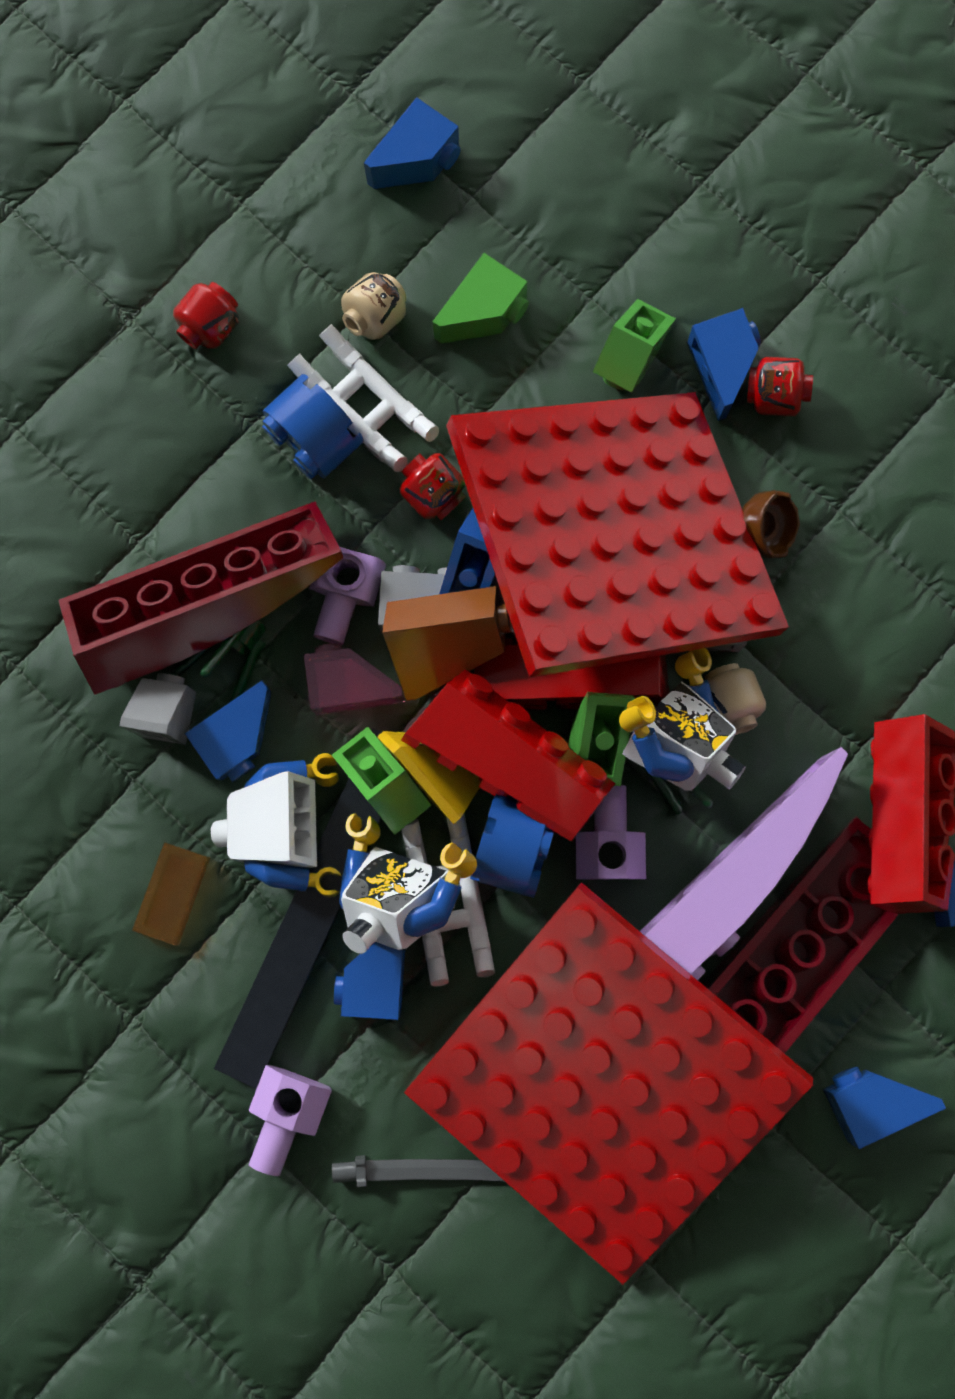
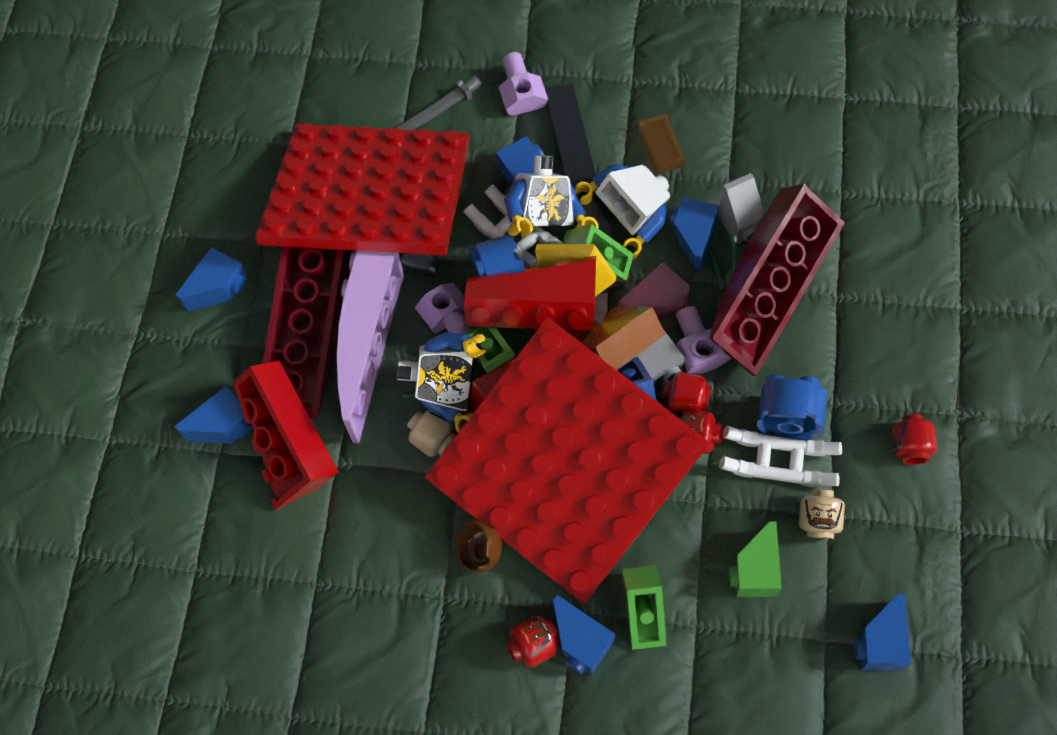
camera: 145 degrees right, 15 degrees down
none -> red head [662,372,711,414]

